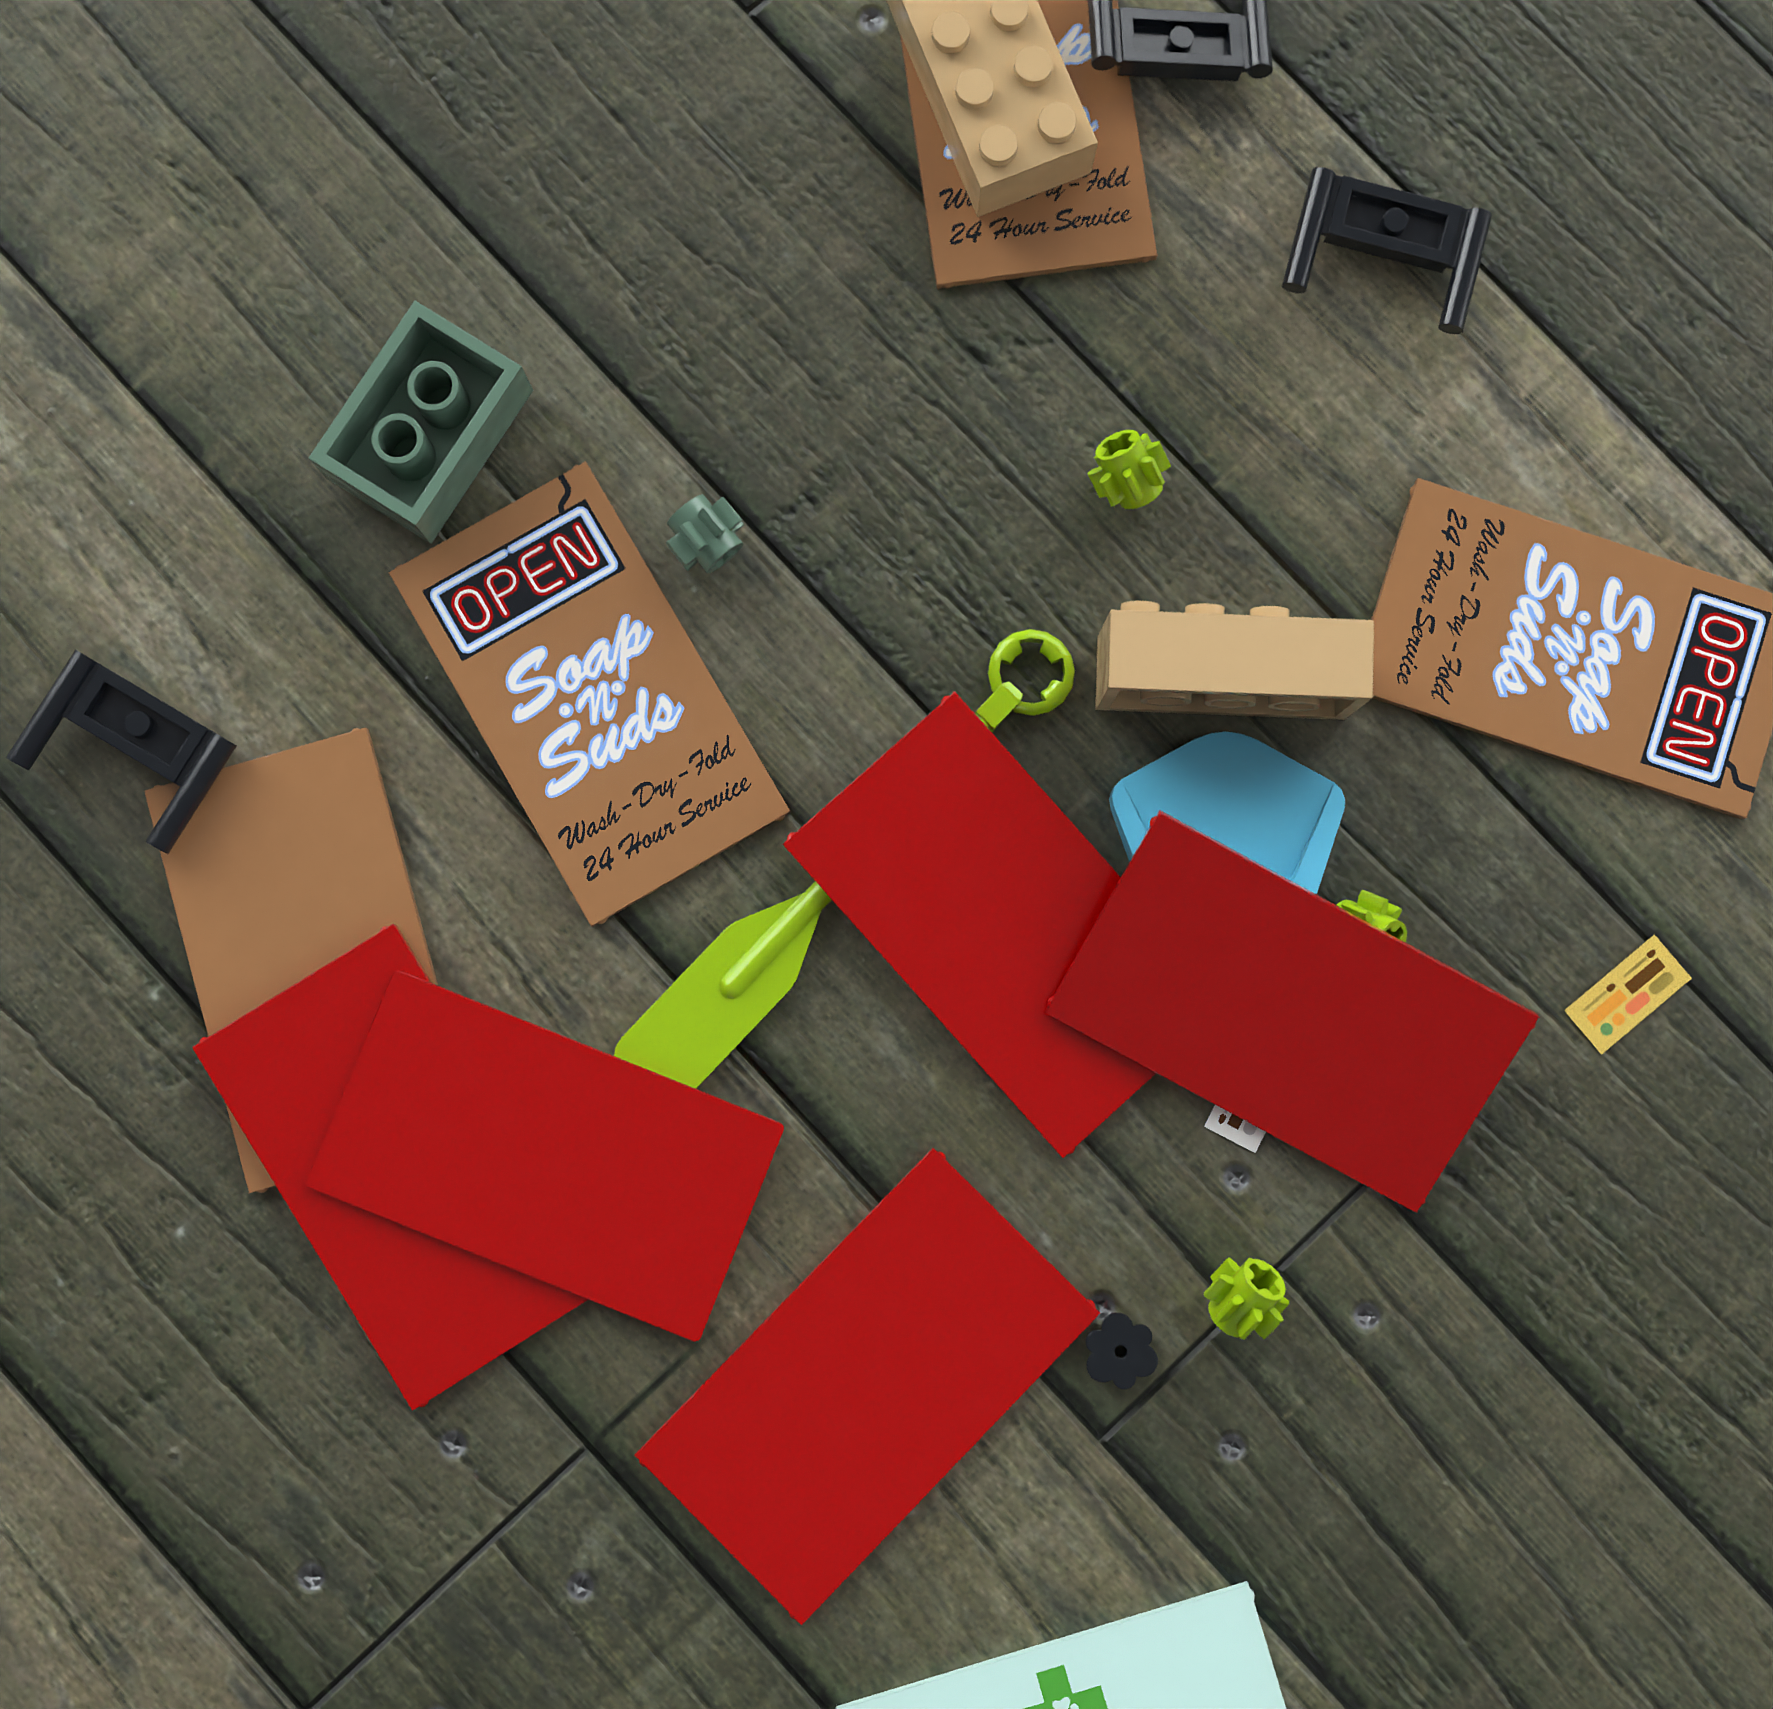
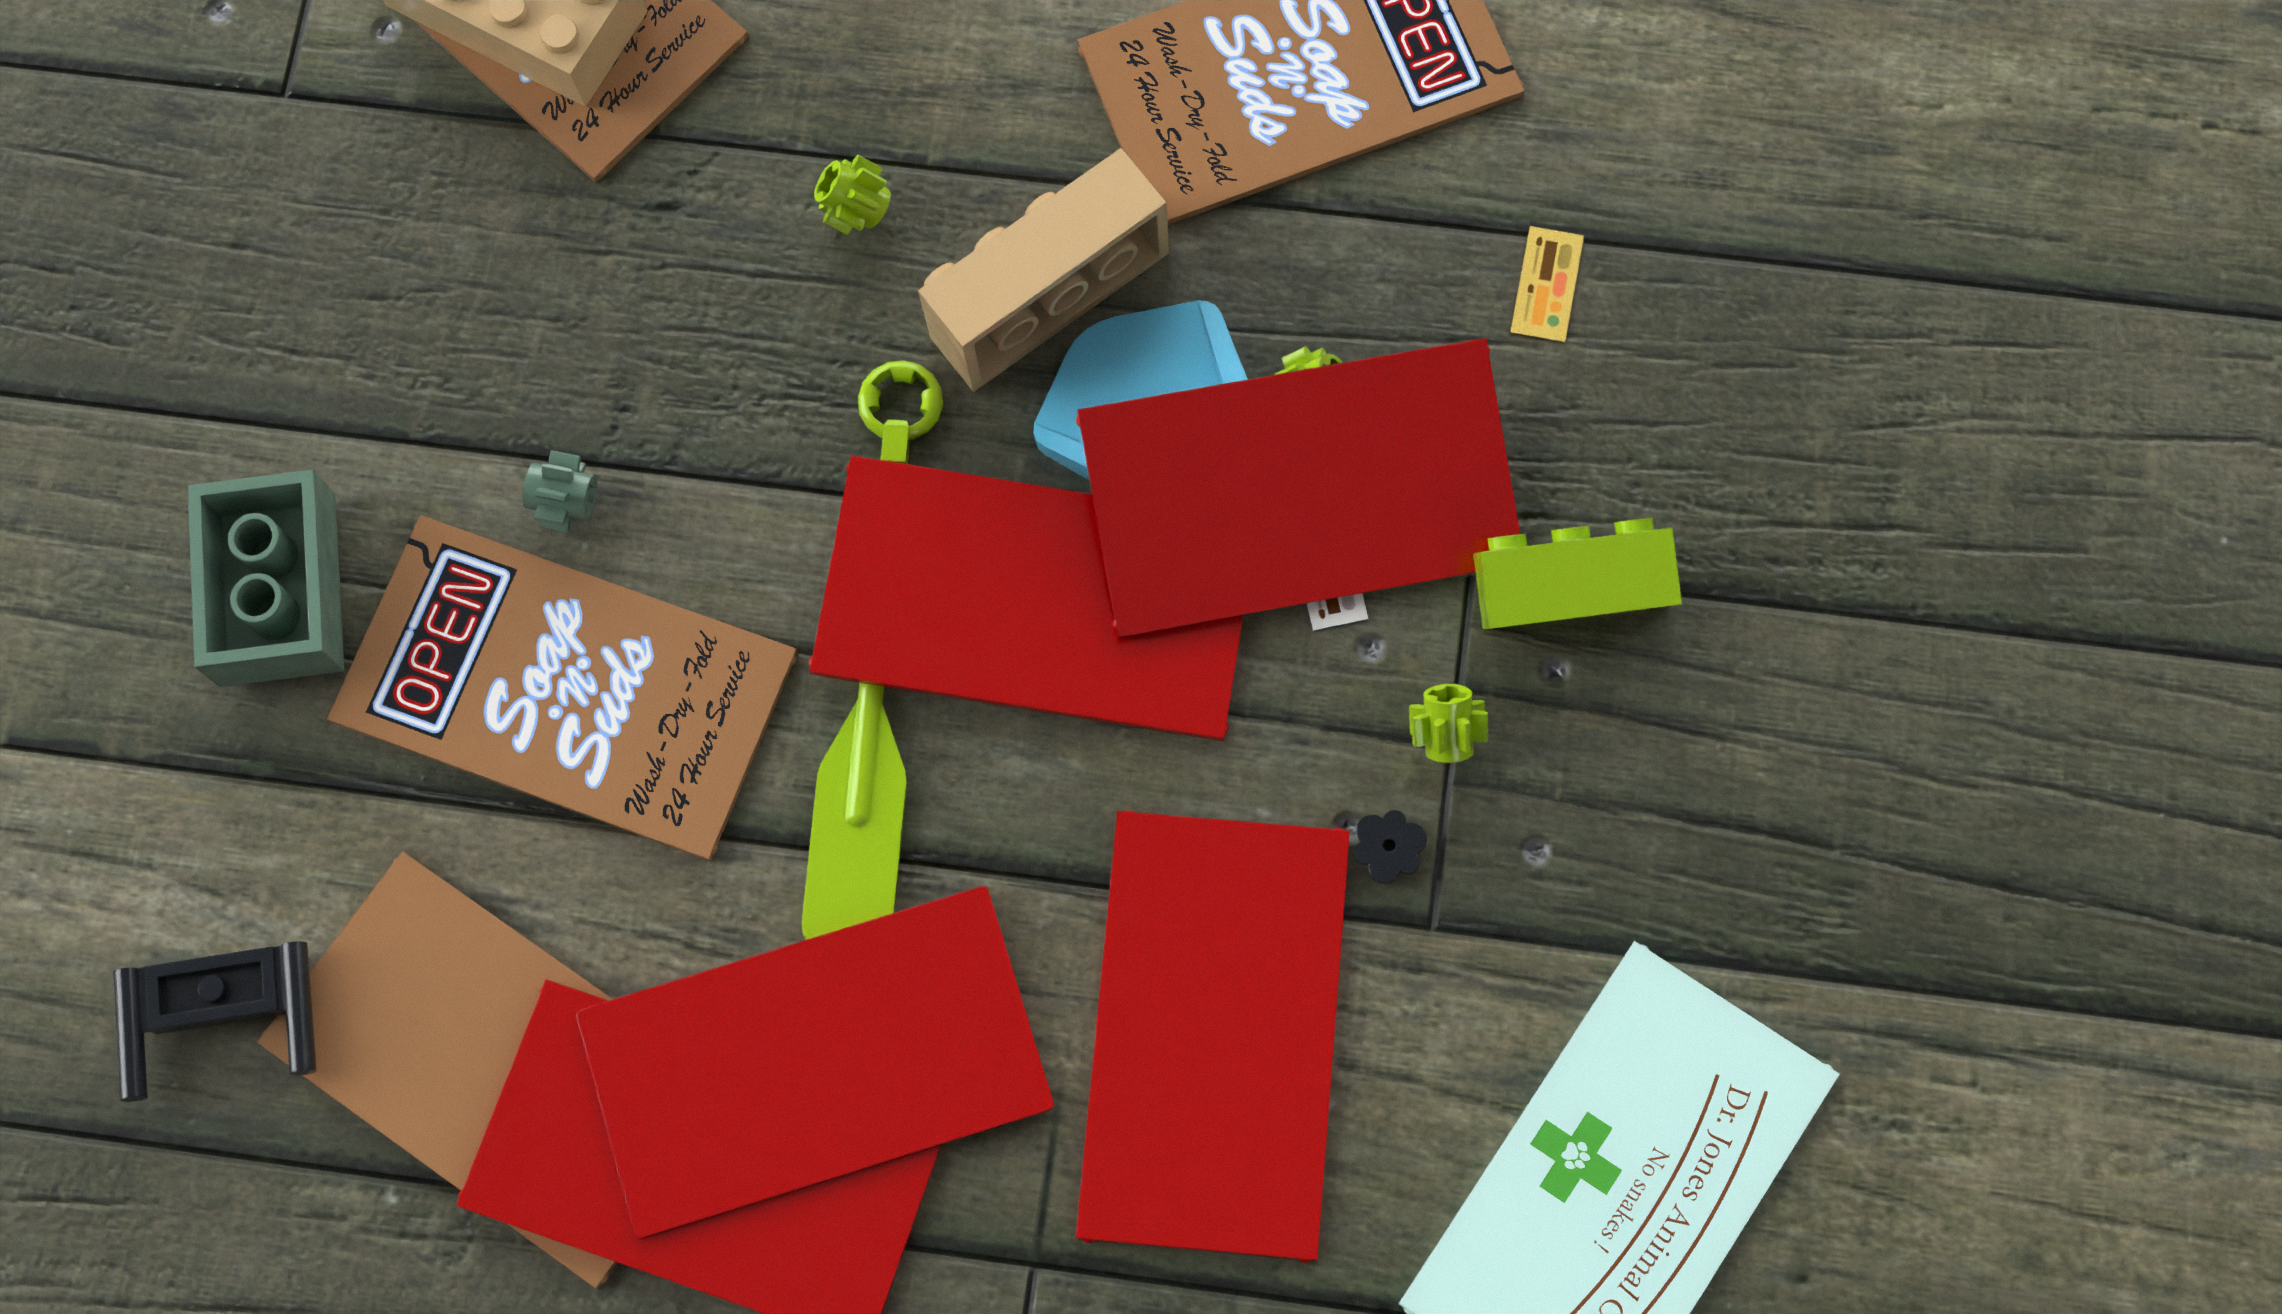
camera: 30 degrees left, 10 degrees down
none -> lime brick [1473,517,1682,629]

